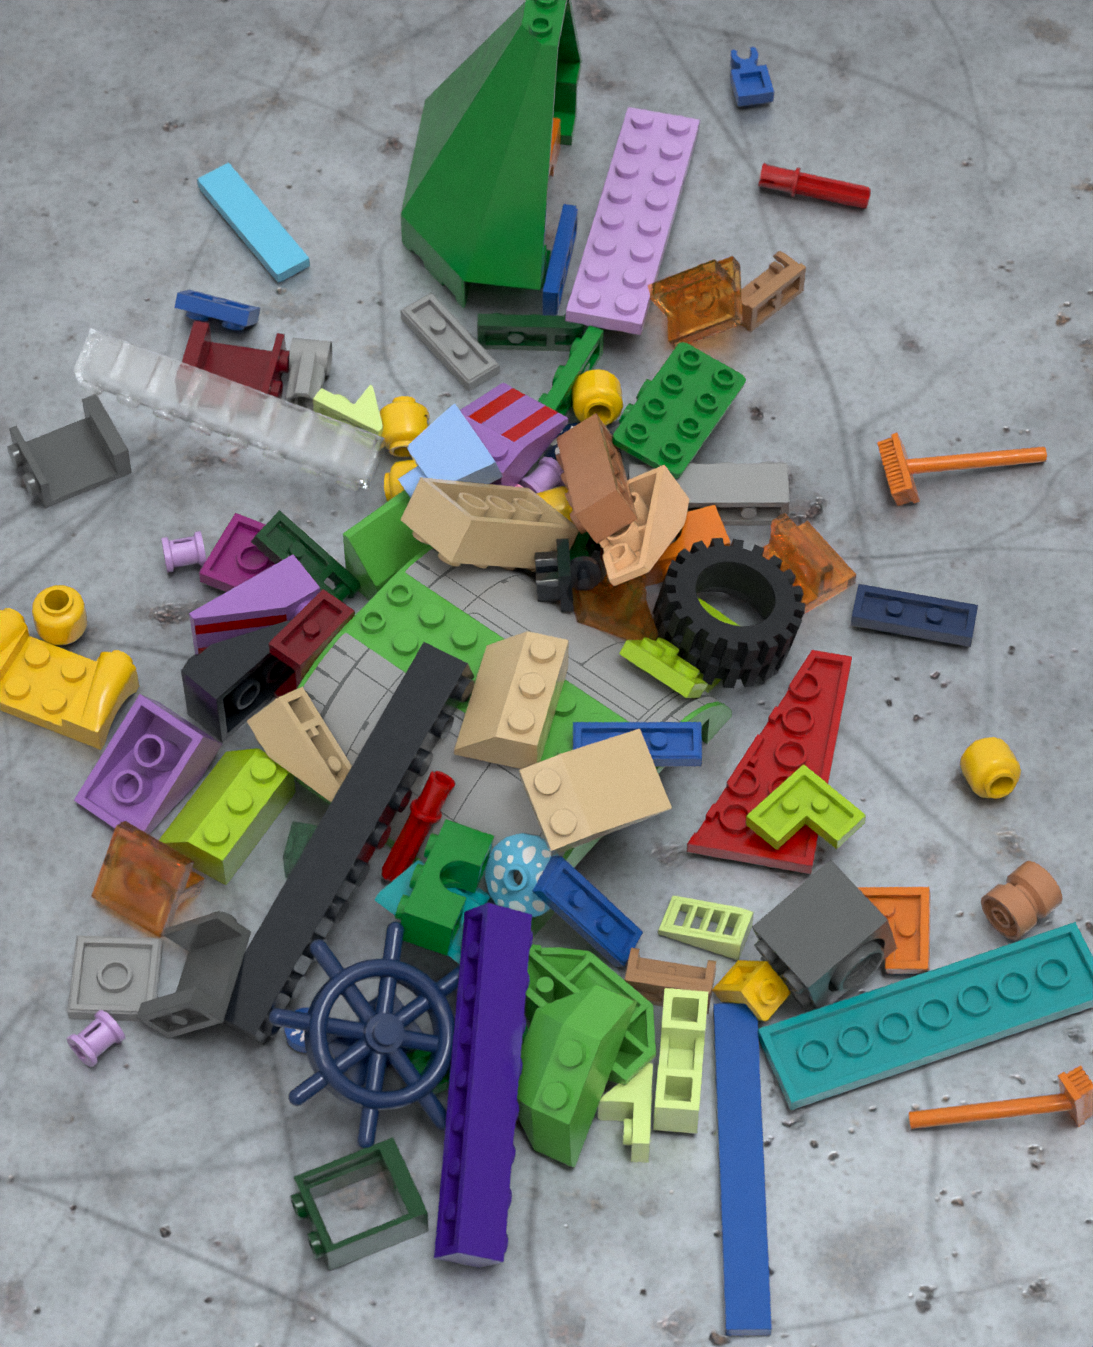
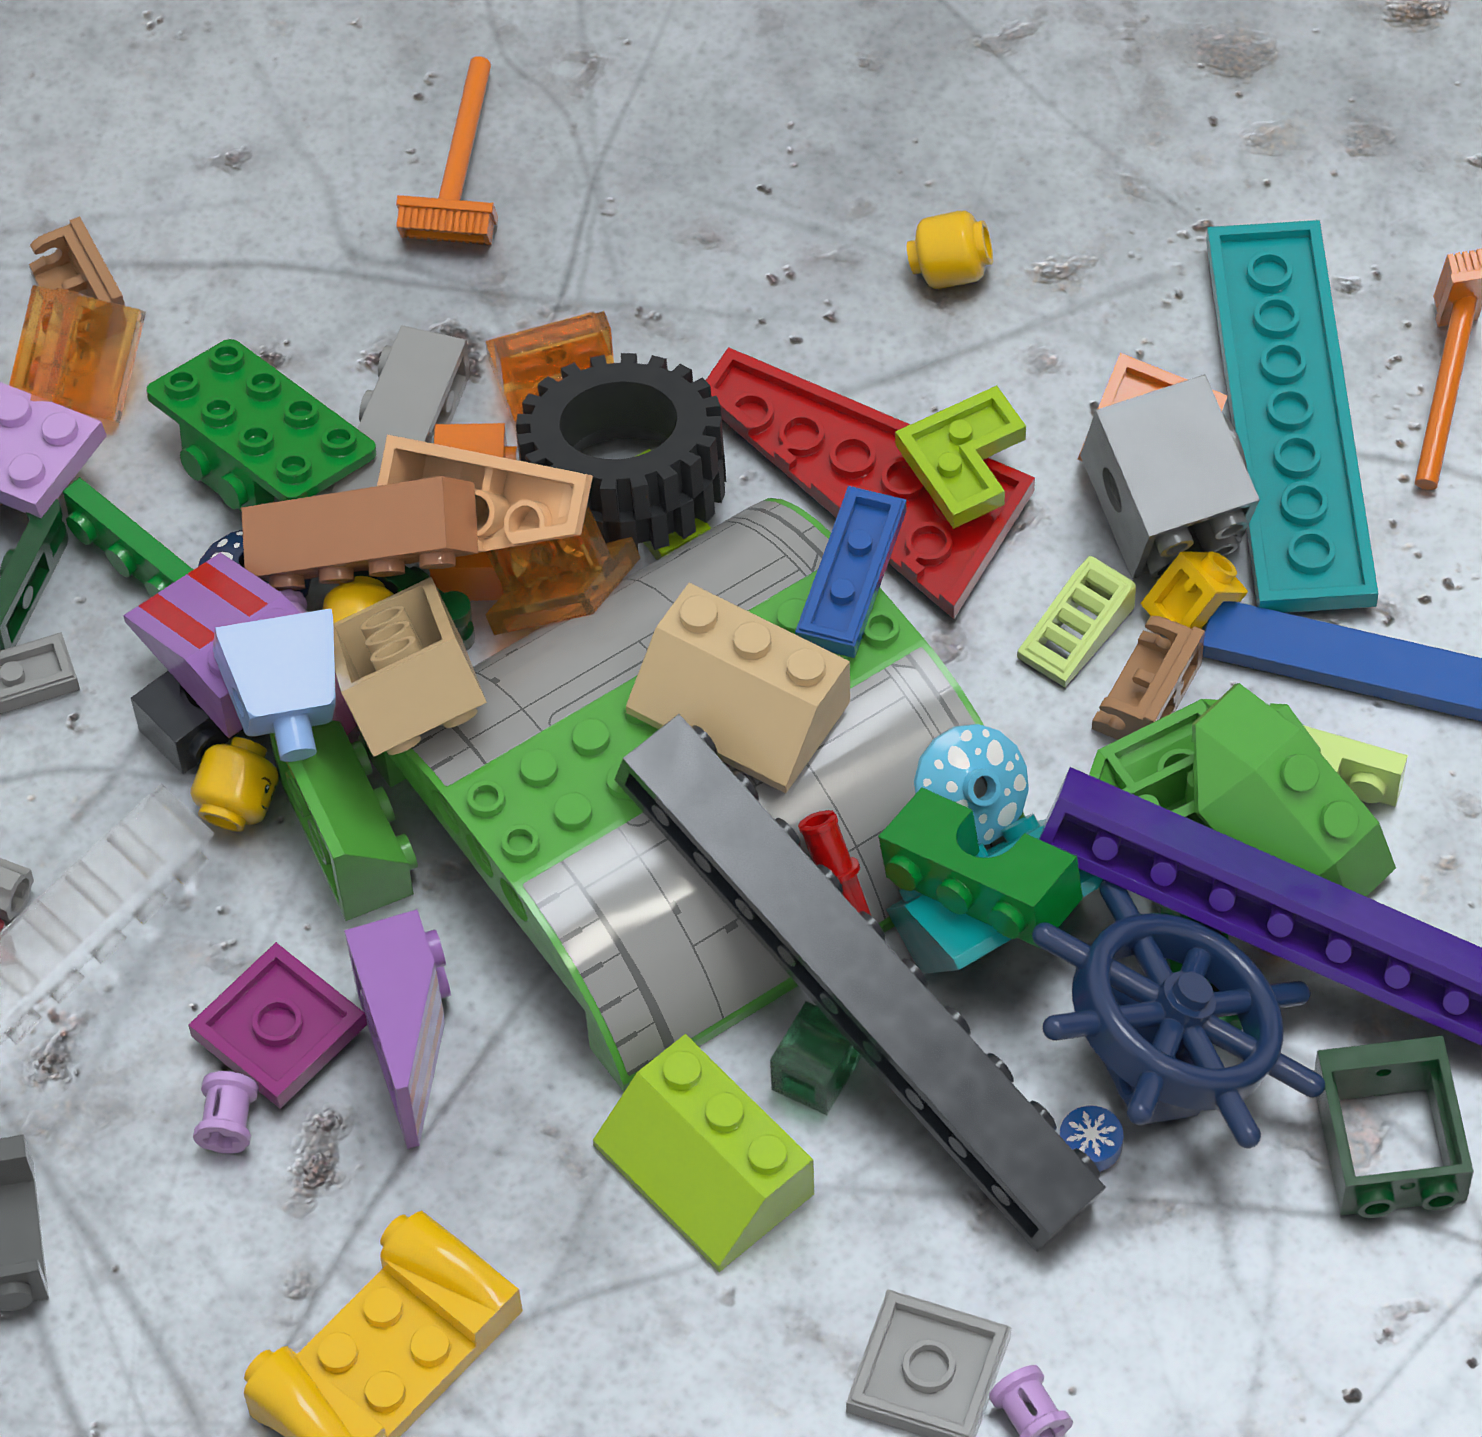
camera: 70 degrees left, 0 degrees up
yellow head [32,585,87,645] -> none
medium lavender slope [74,694,222,844] -> none
clear orange bracket [91,821,206,938] -> none
dark grey panel [136,911,251,1038] -> none
black slope [181,619,295,743] -> none
tan slope [247,687,352,802] -> none
dark green plate [251,510,361,603] -> none
dark red panel [268,589,355,698] -> none
yellowish green slope [313,385,384,455] -> none
yellow head [380,396,430,457] -> none
tan slope [519,729,672,856] -> none
blue tile [532,856,643,967] -> none
black hips [535,538,601,612] -> none
yellow head [572,369,623,426] -> none
lime plate [619,637,708,698] -> none
yellowish green arch [653,988,708,1134] -> none
dark blue plate [851,584,978,647] -> none
nougat wheel [981,861,1063,941] -> none

